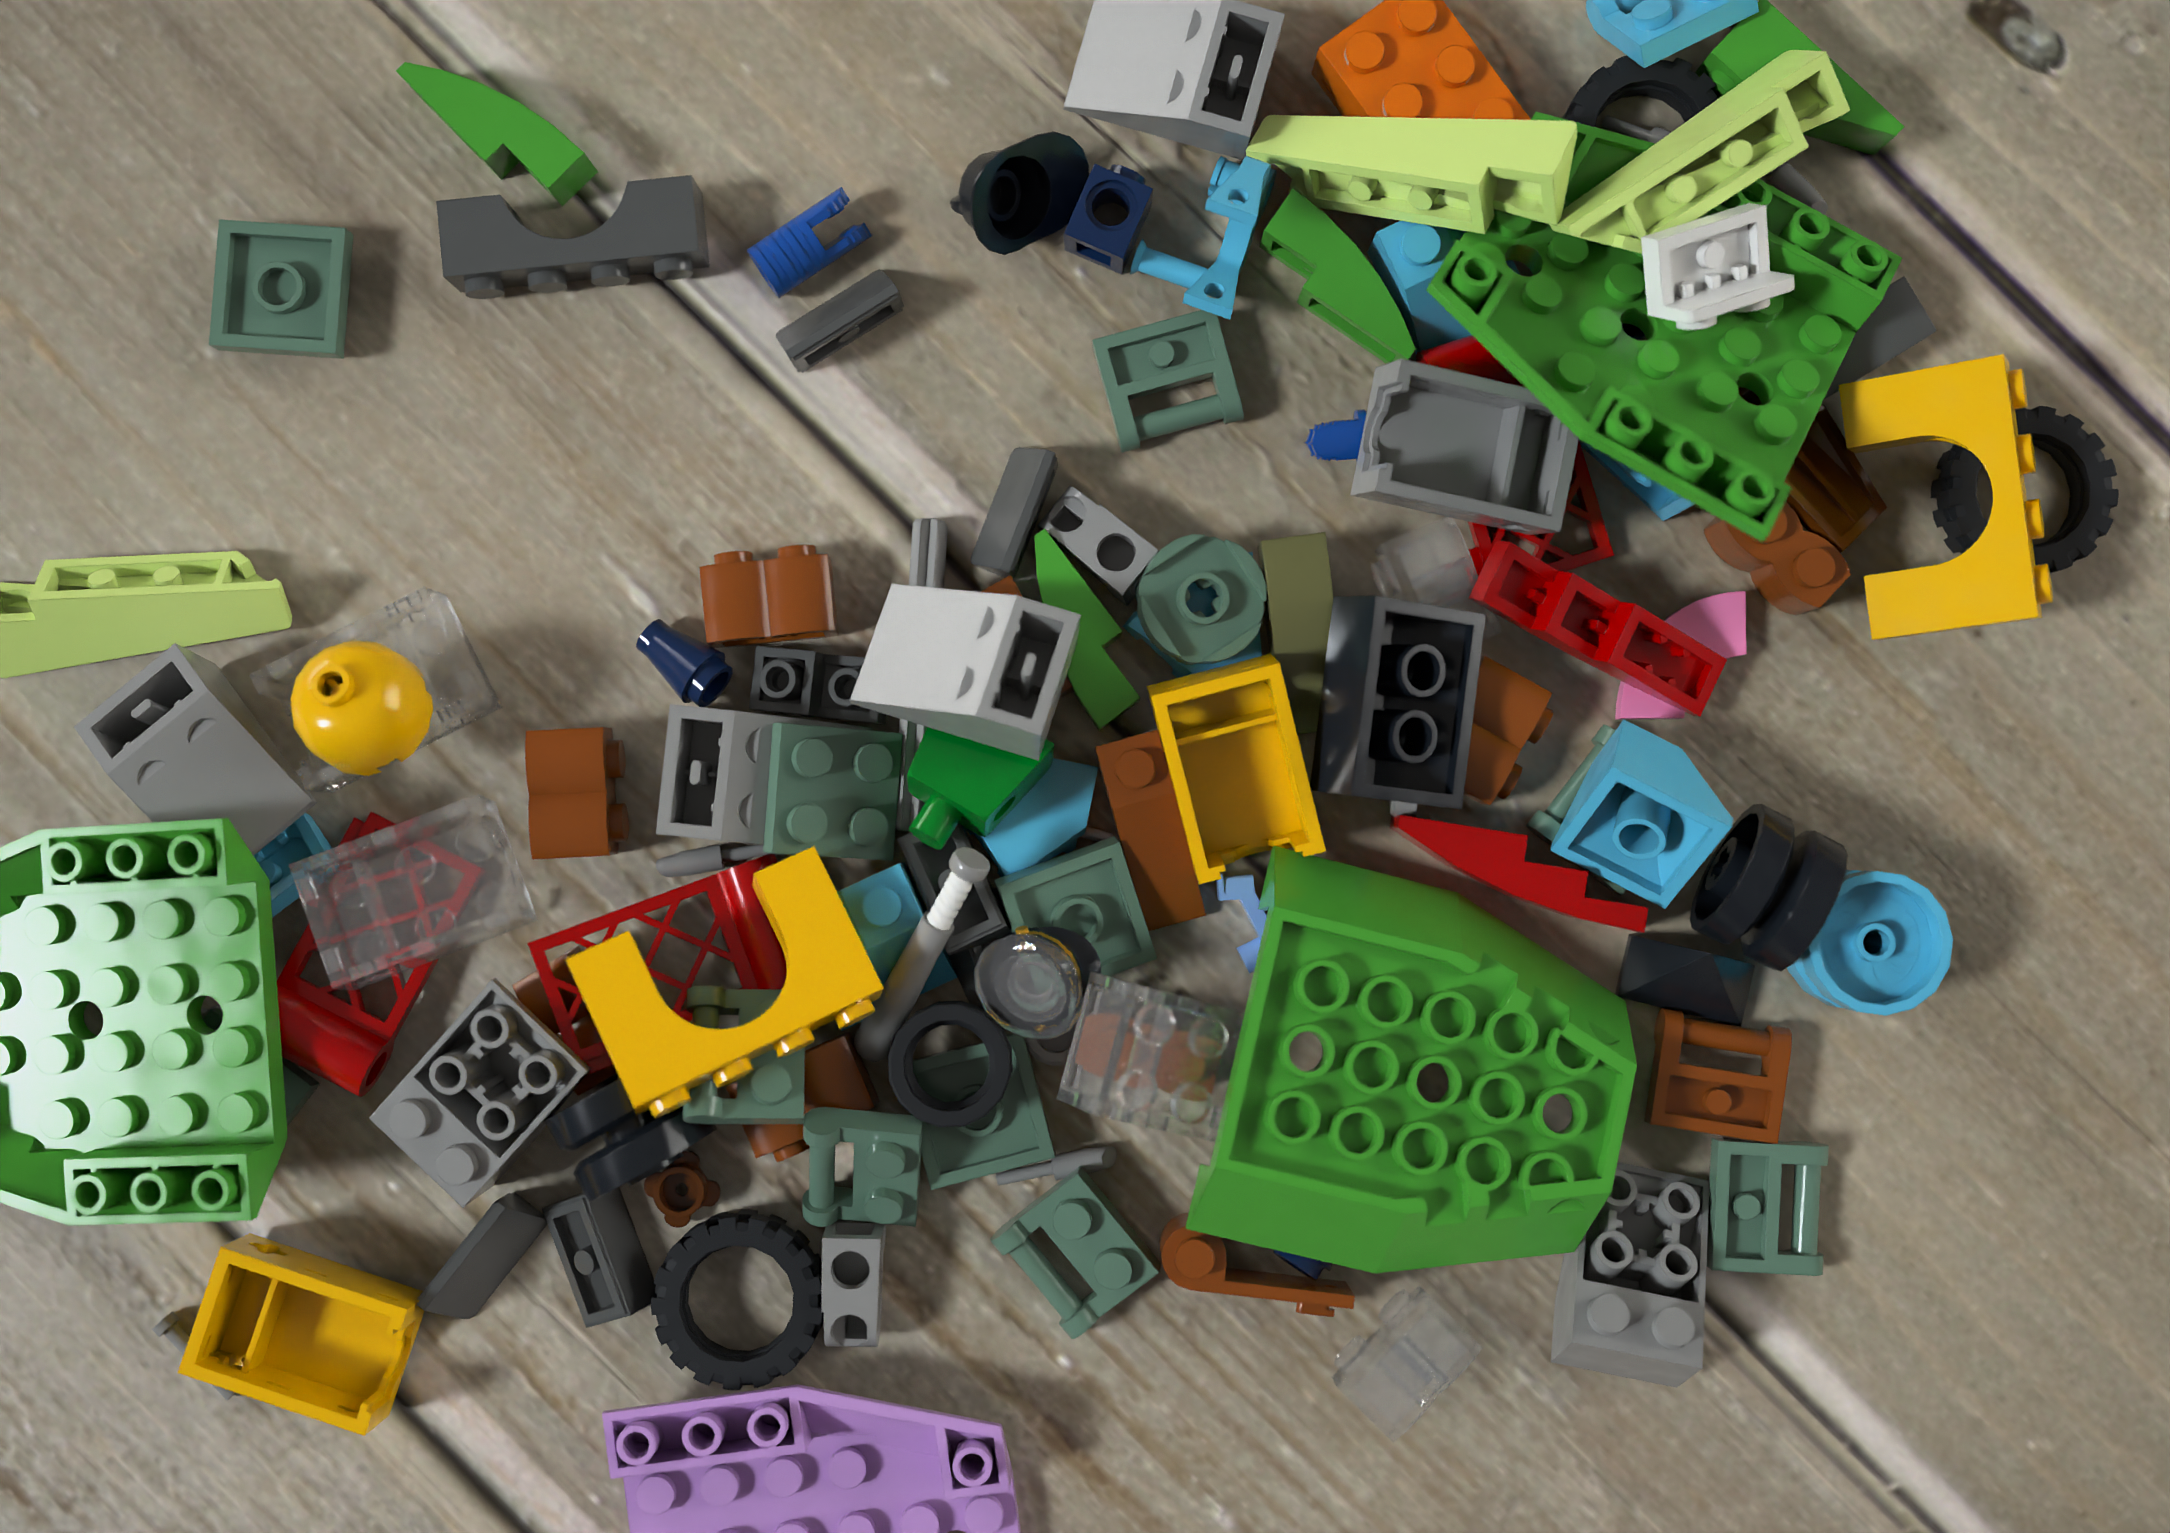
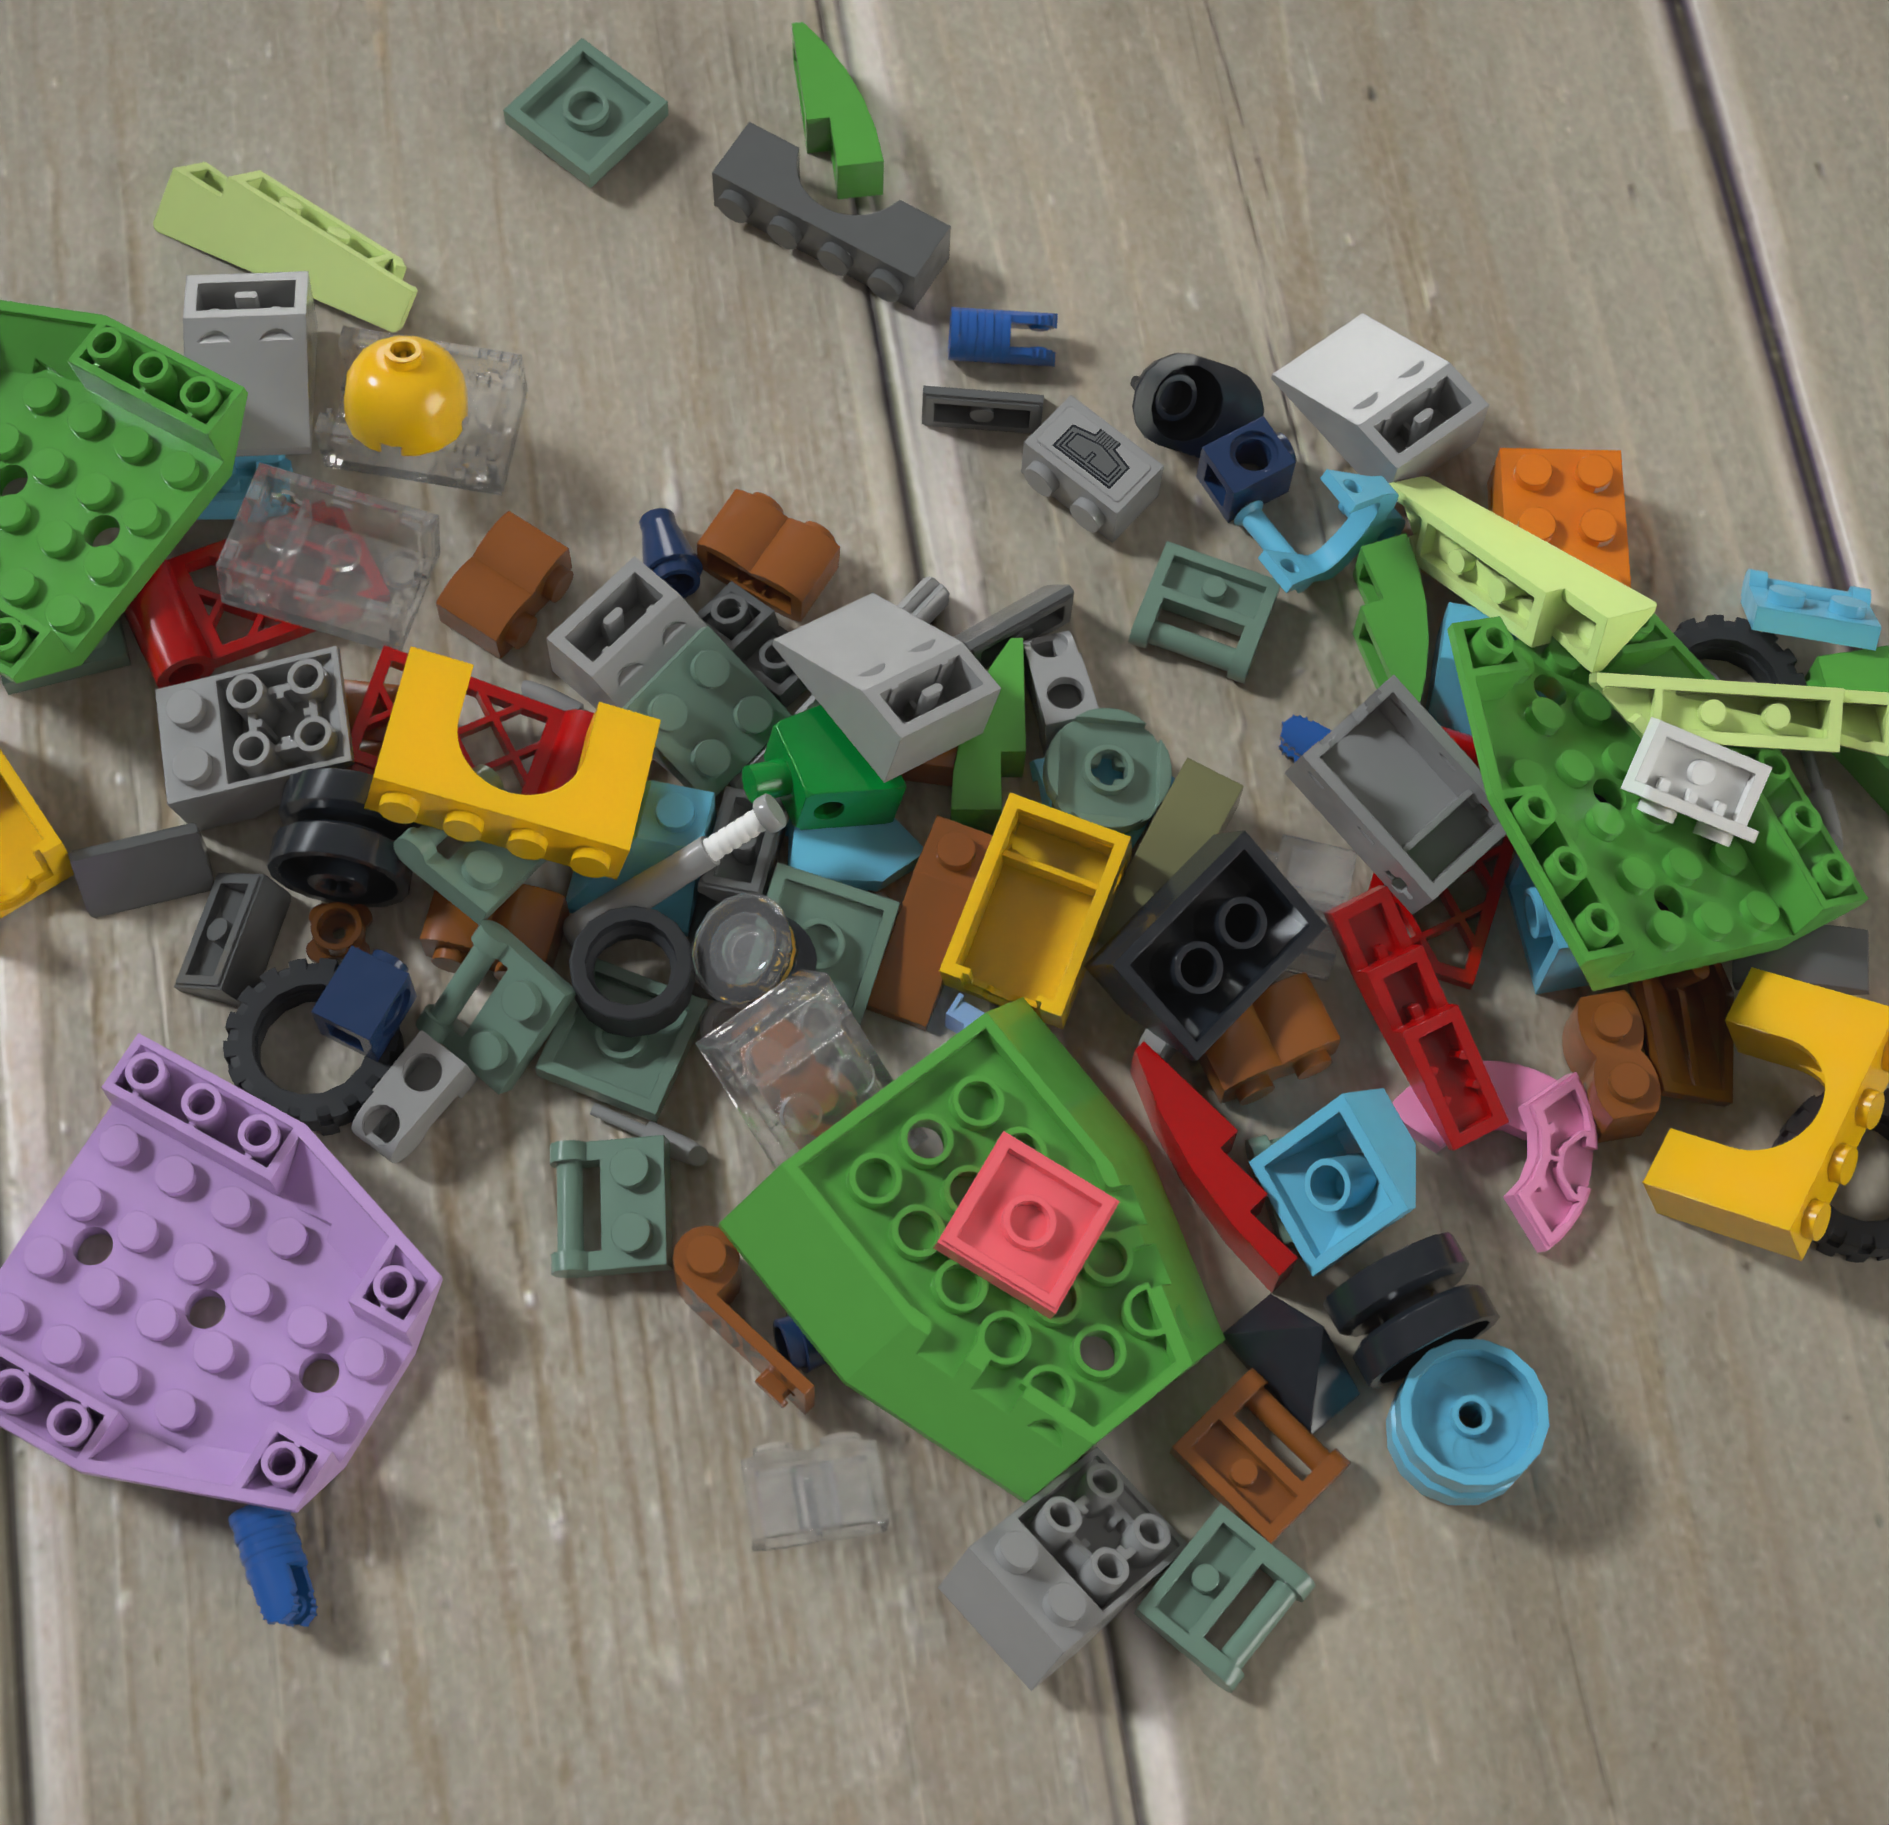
camera: 30 degrees right, 20 degrees down
none -> dark blue brick [311,946,417,1062]
none -> coral tile [934,1131,1120,1320]
none -> brick [1021,395,1164,543]
none -> bright pink tile [1503,1072,1598,1253]

